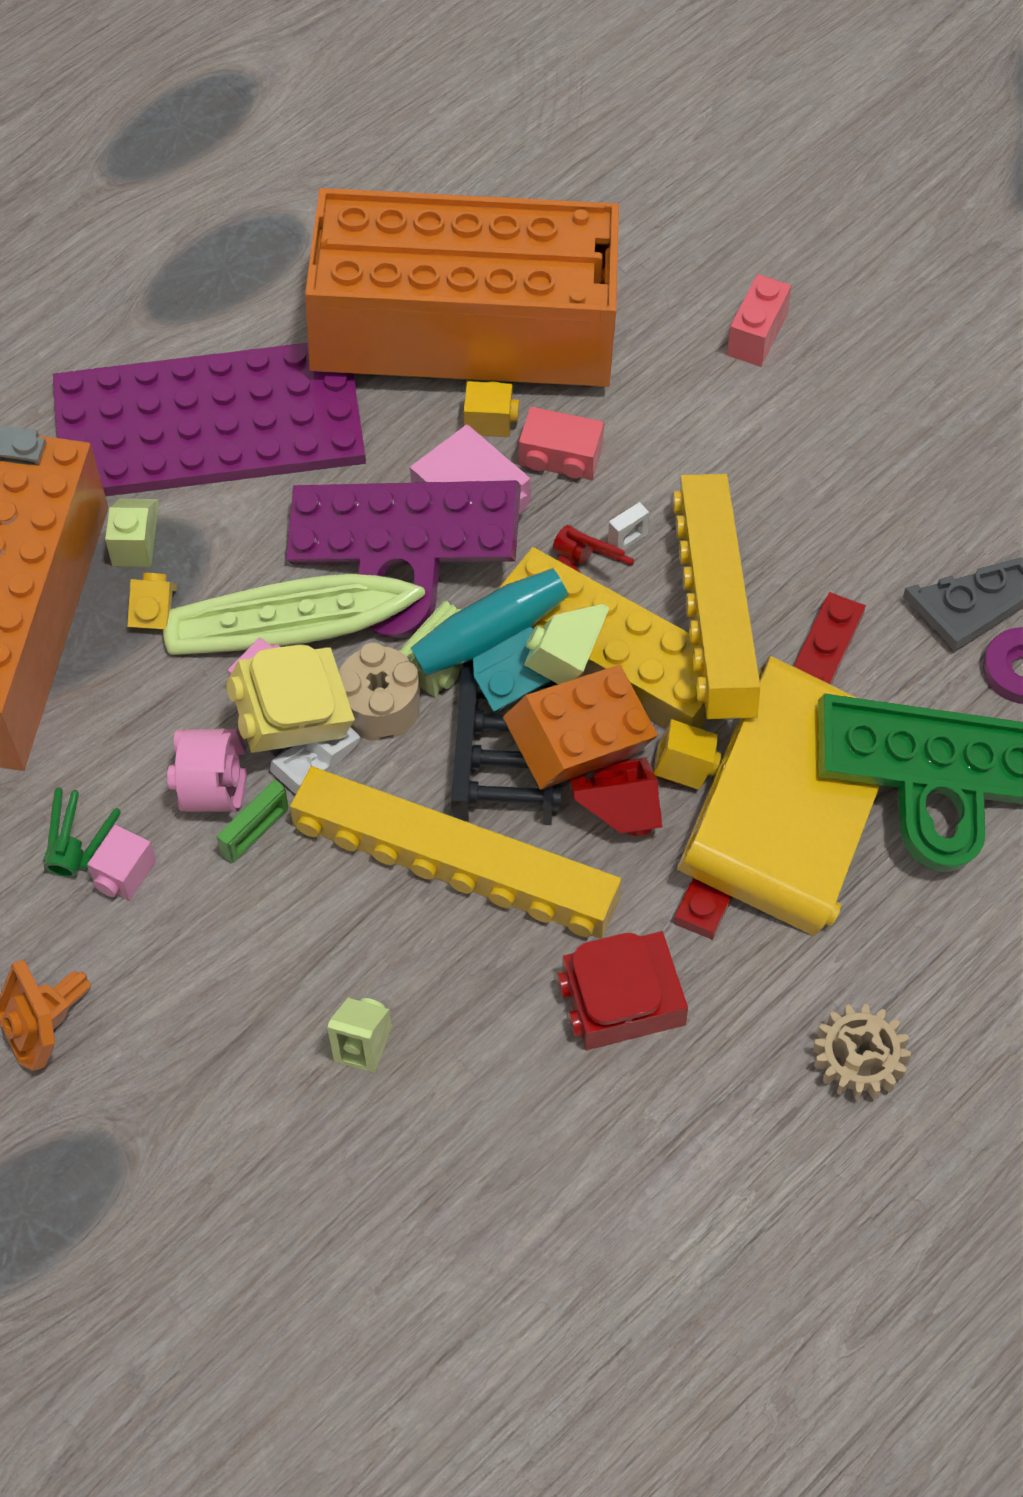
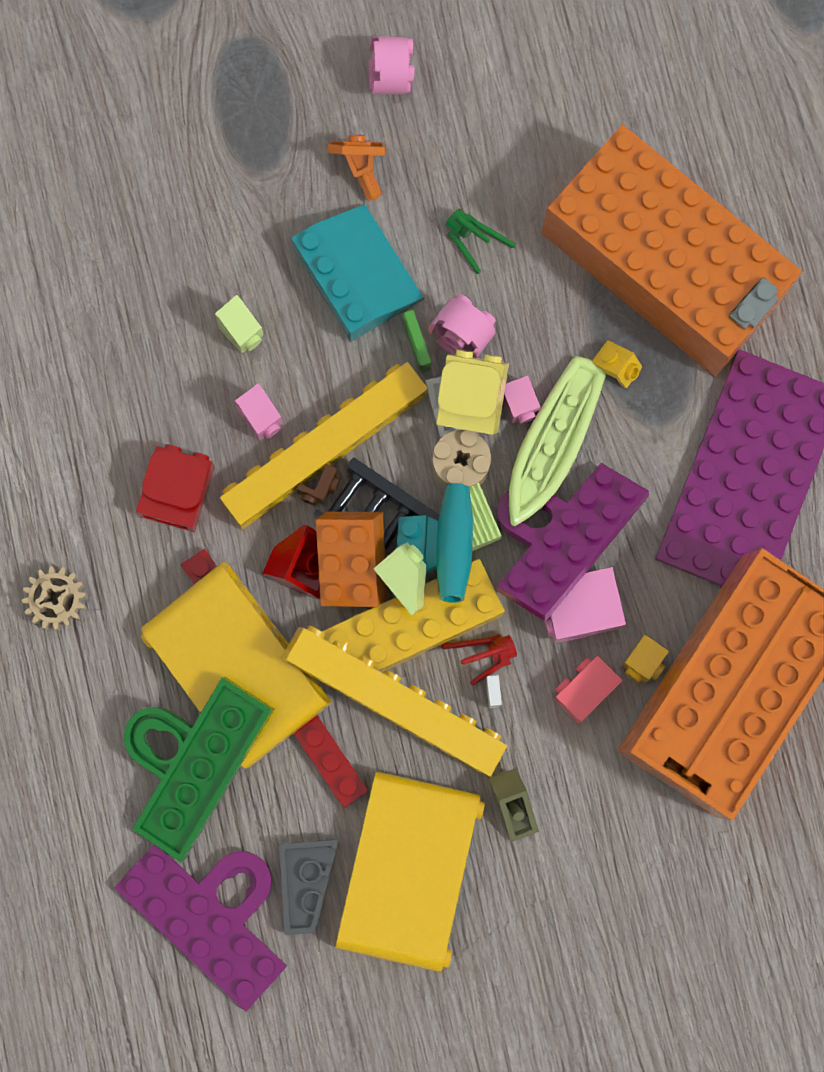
camera: 115 degrees right, 20 degrees up
bright pink brick [87,825,156,901] -> none
yellowish green slope [105,498,159,567] -> none
yellow brick [654,719,721,790] -> none
coral brick [727,274,792,367] -> none
none -> bright pink slope [235,383,282,440]
none -> teal slope [291,204,424,342]
none -> reddish brown bracket [297,464,341,506]
none -> yellow windscreen [335,771,485,973]
none -> olive slope [488,768,539,842]

